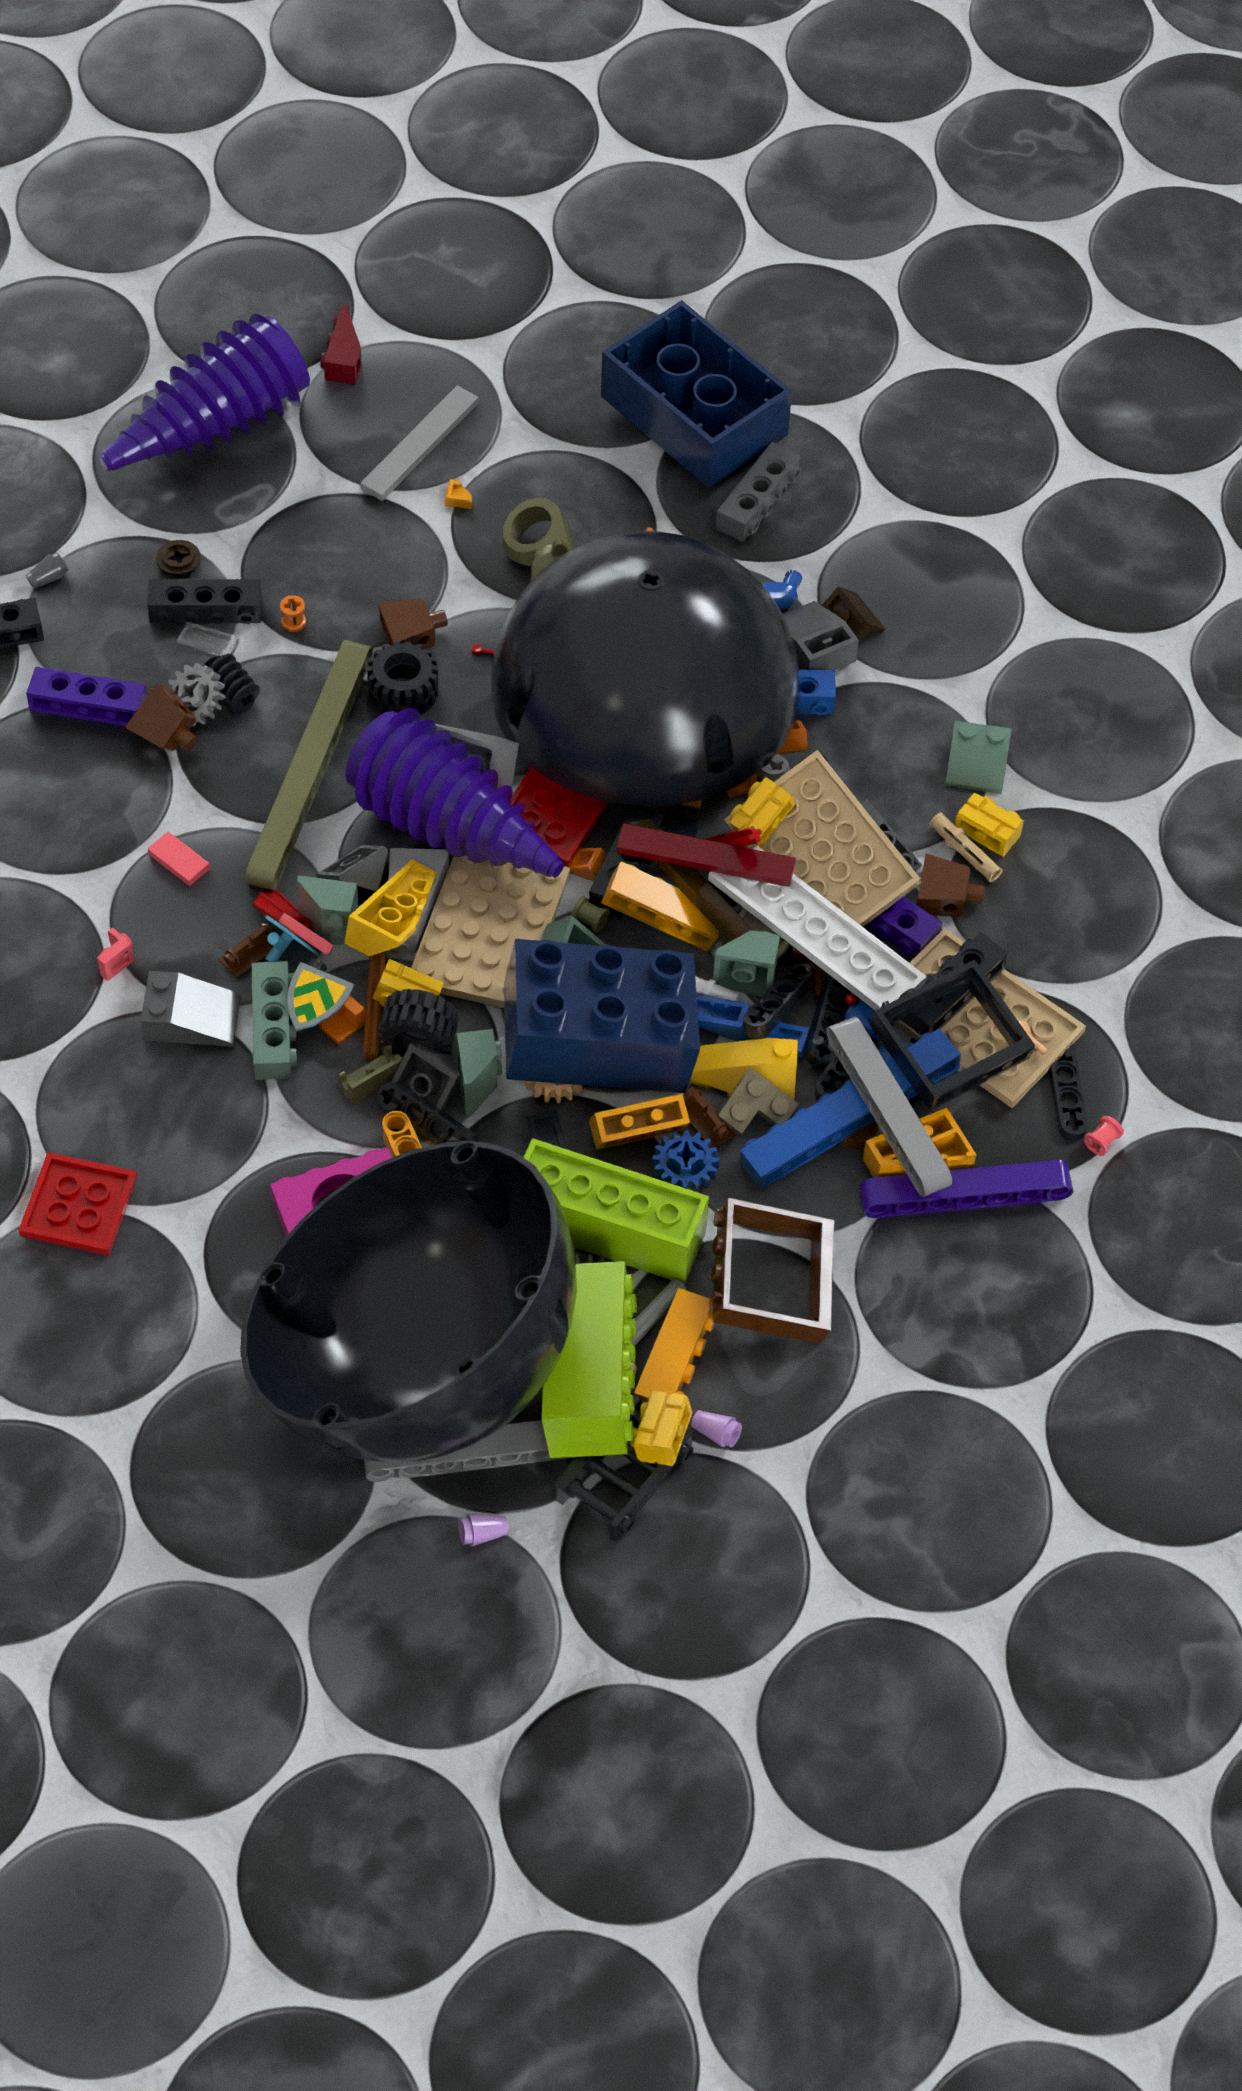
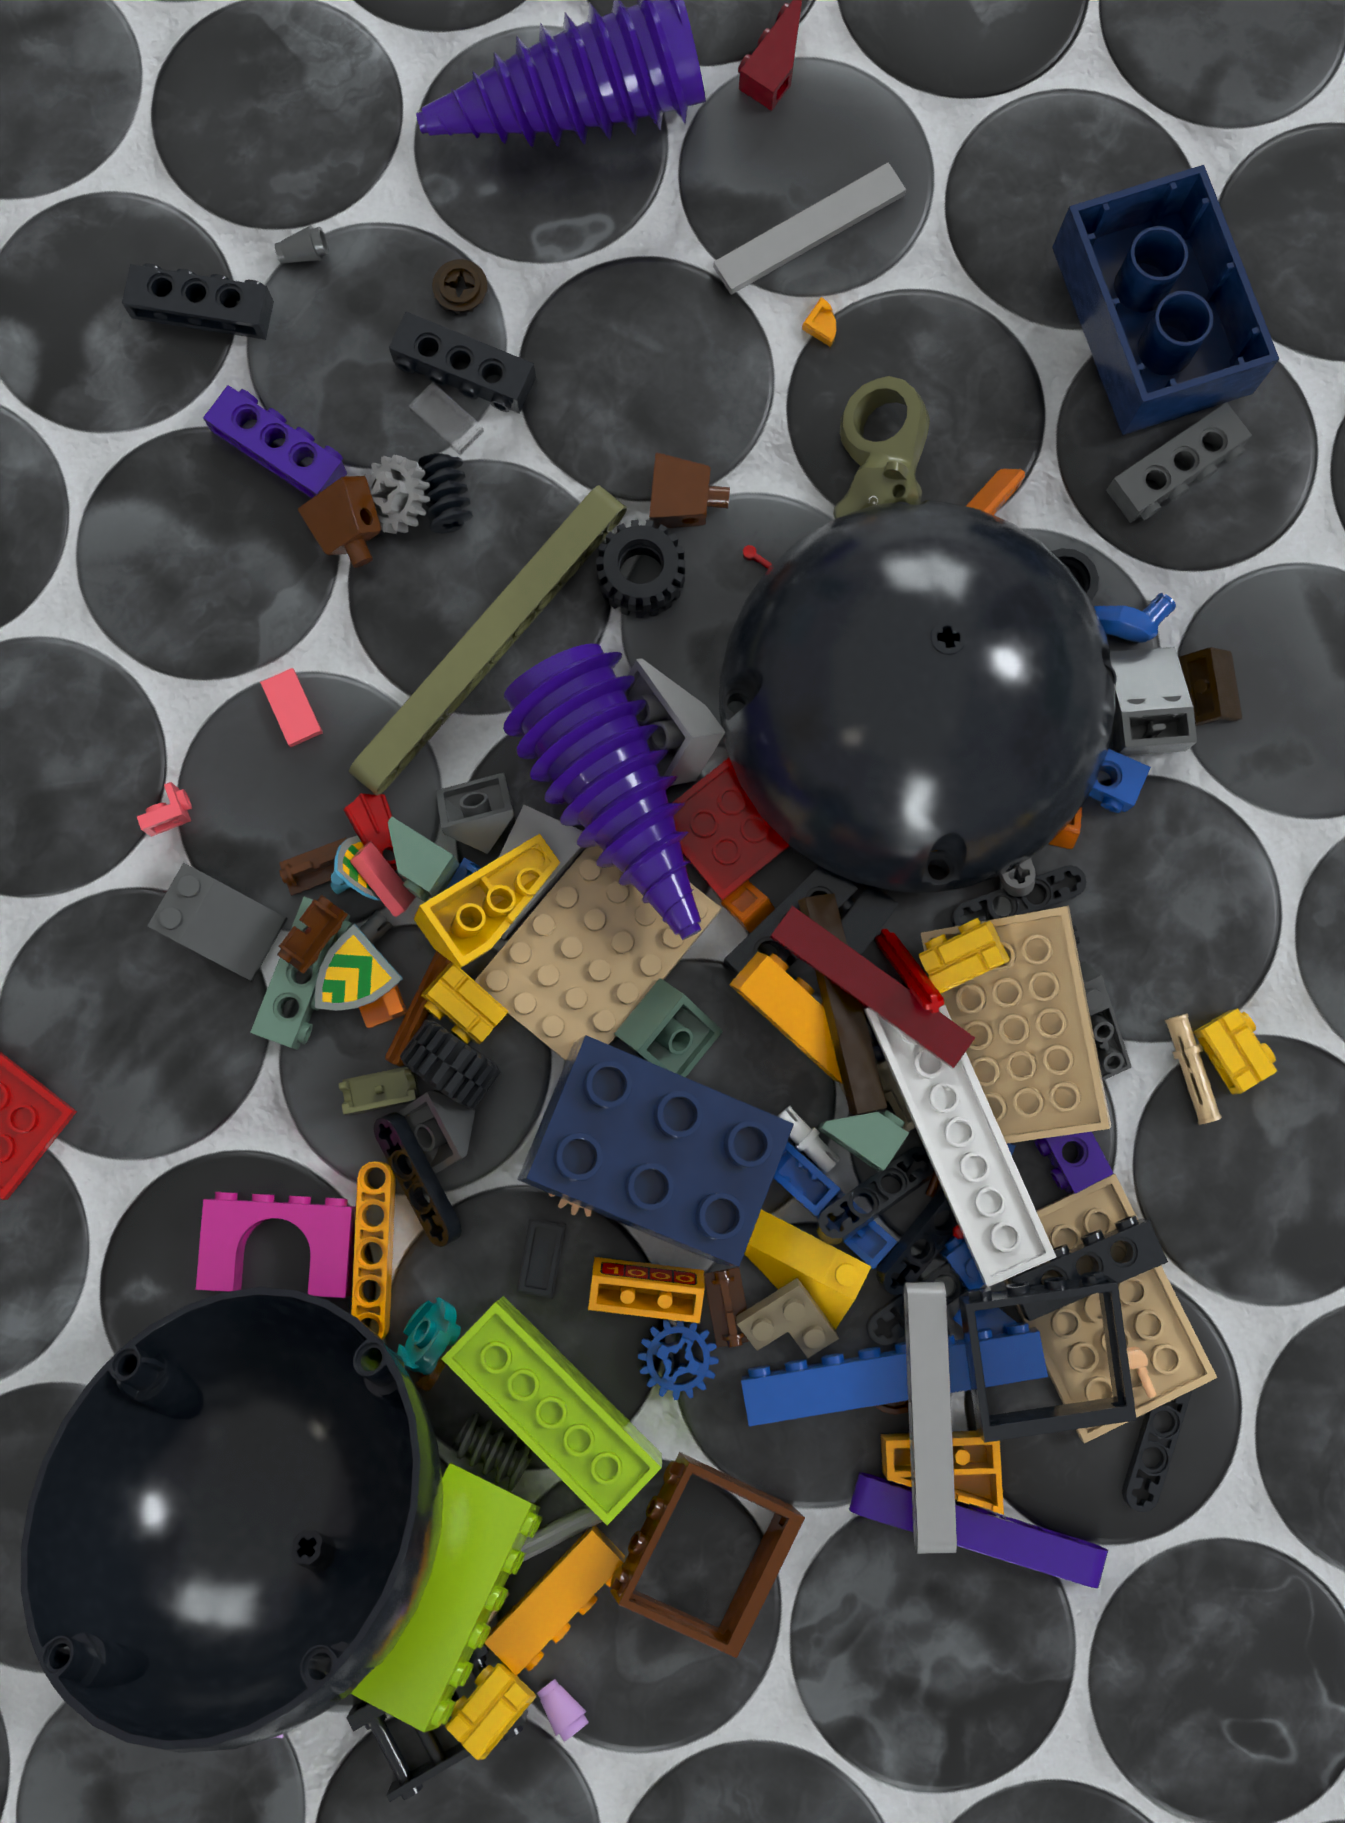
camera: 25 degrees right, 25 degrees up
orange bush [280,595,306,632] -> none
sand green slope [457,1029,502,1117] -> none
olive bush [571,896,610,932] -> none
reddish brown torso [917,854,985,917] -> none
sand green slope [945,720,1011,794] -> none
coral bush [1084,1115,1124,1156] -> none
none -> reddish brown hinge [277,895,348,974]

